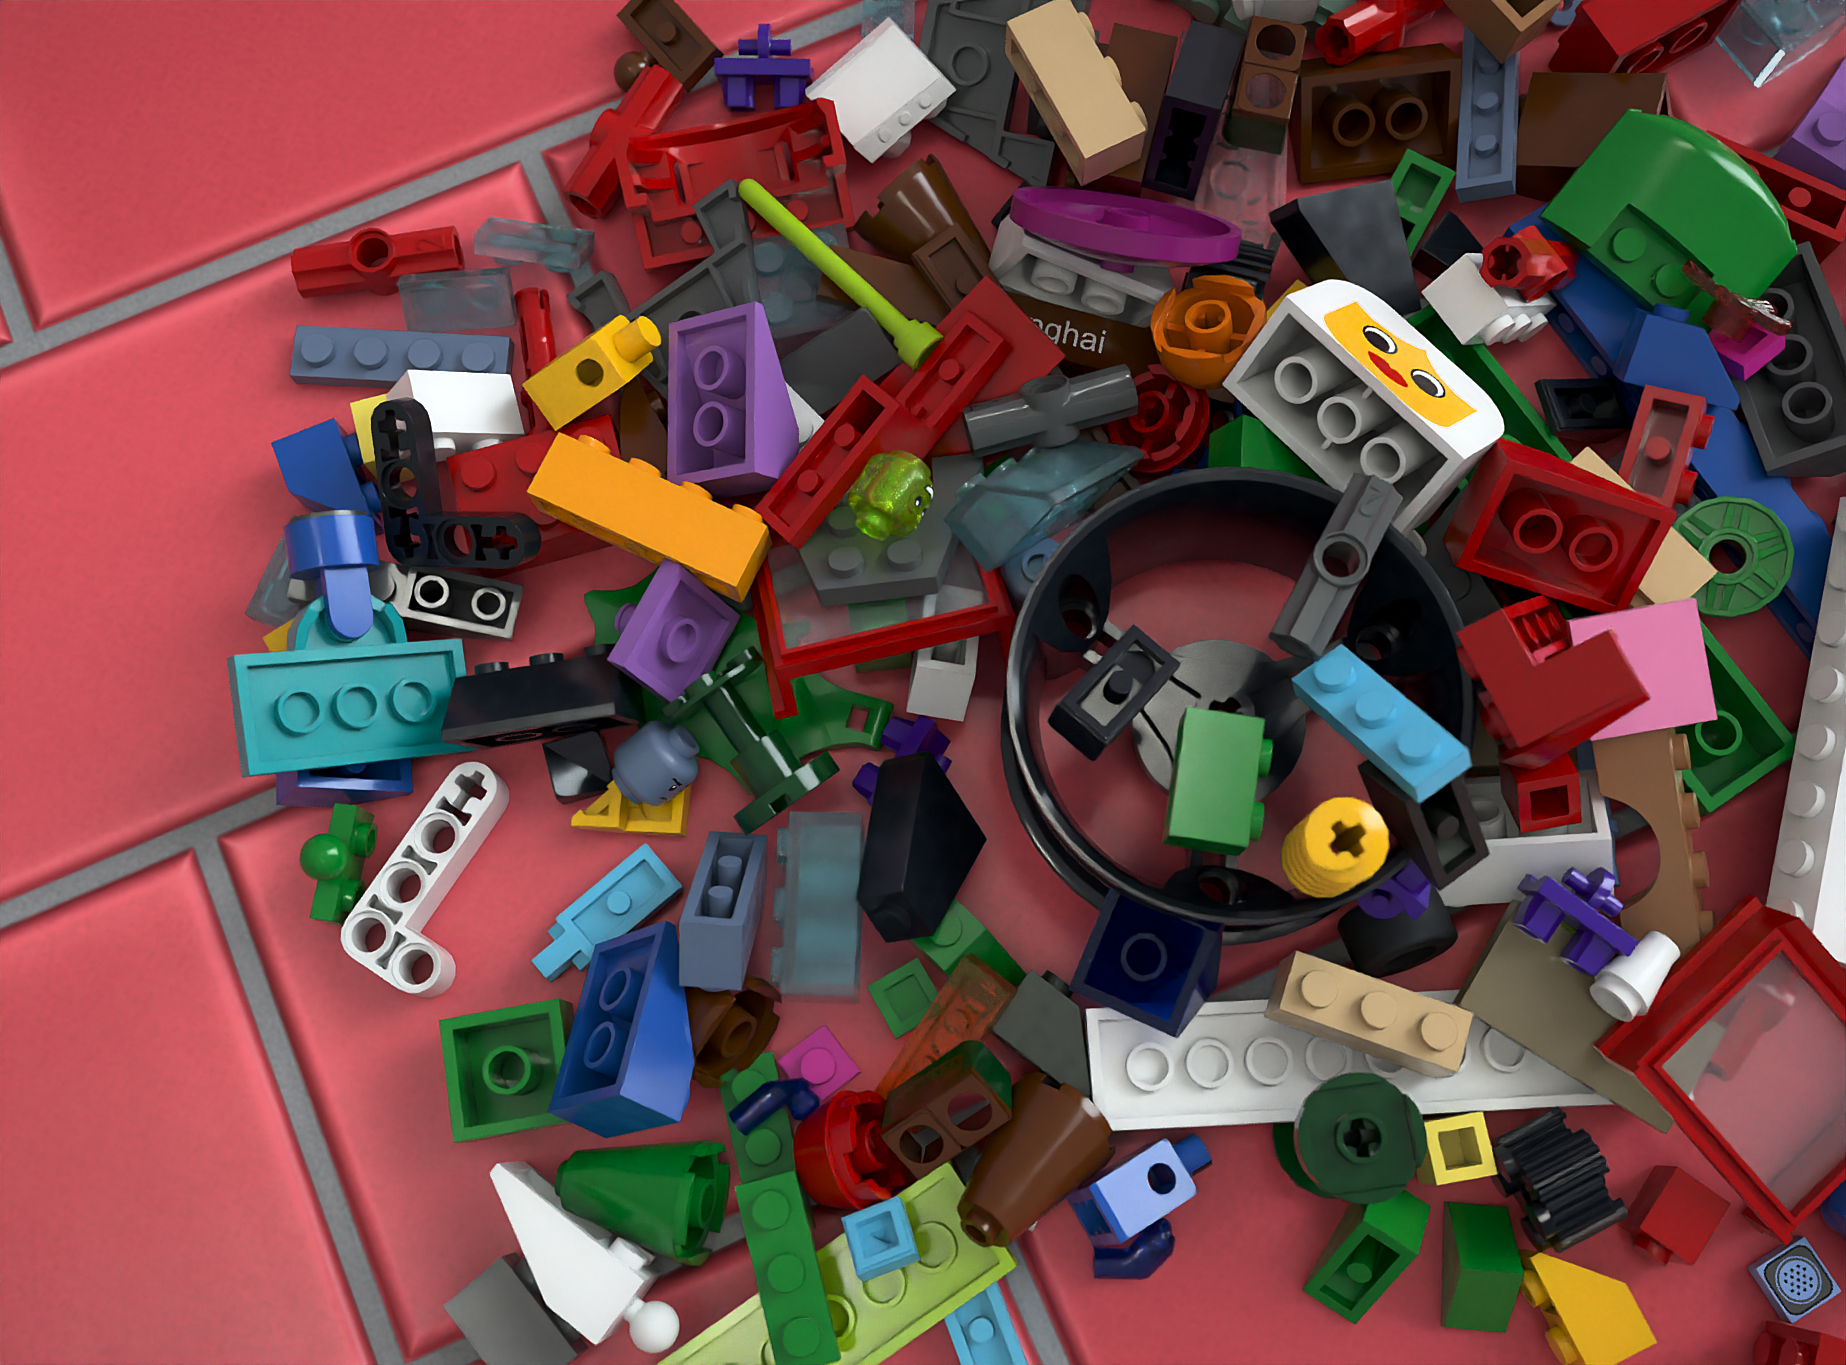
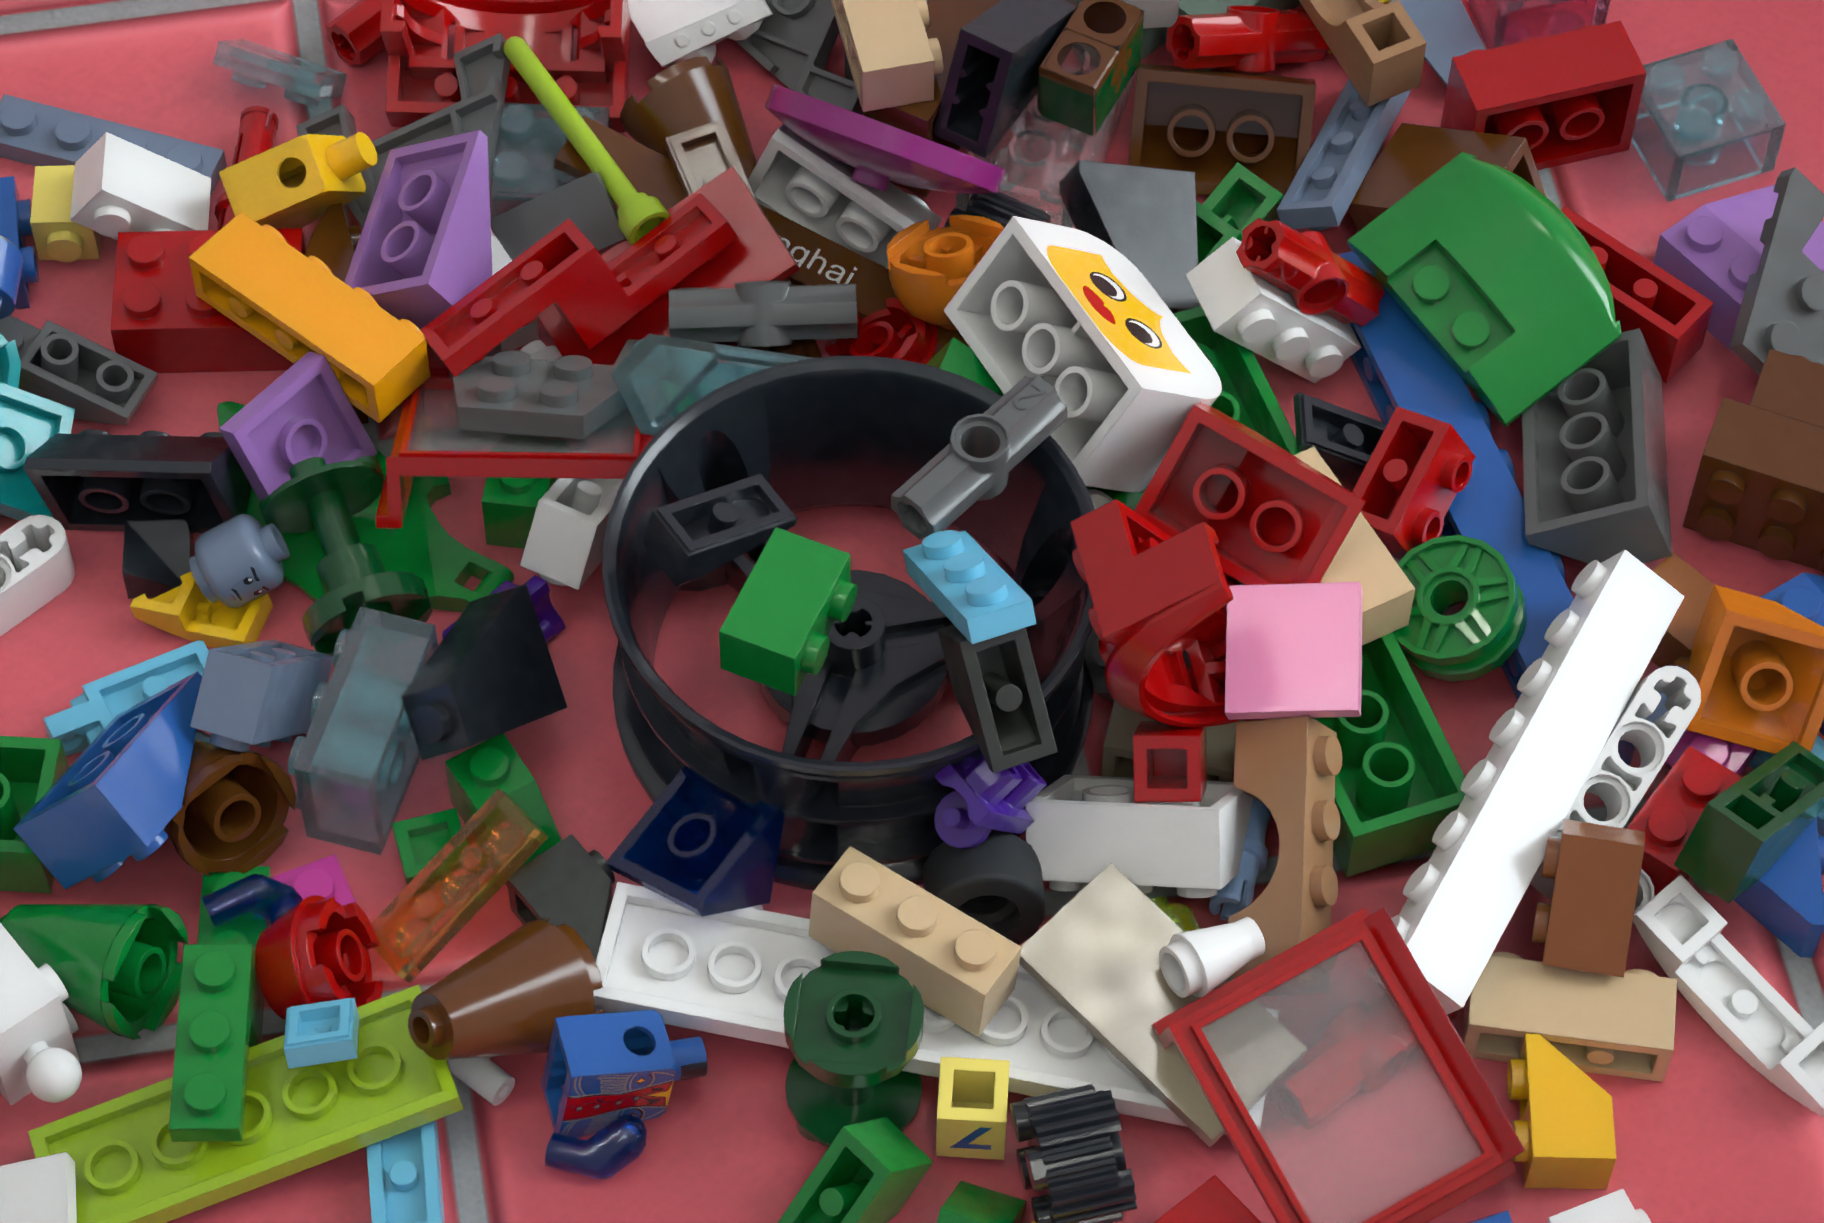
camera: 10 degrees right, 20 degrees down
red piece [290,226,465,299] -> none
black beam [371,397,541,569] -> none
clear light blue plate [397,267,518,332] -> none
clear neon green head [847,449,935,540] -> none
reddish brown piece [880,1040,1012,1180] -> none
yellow piece [1281,797,1389,898] -> none
dark purple hips [1512,867,1639,977] -> none
blue slope [1612,302,1741,410] -> none
clear red animal [1681,259,1794,343] -> none
dark pink plate [1707,309,1786,381] -> none

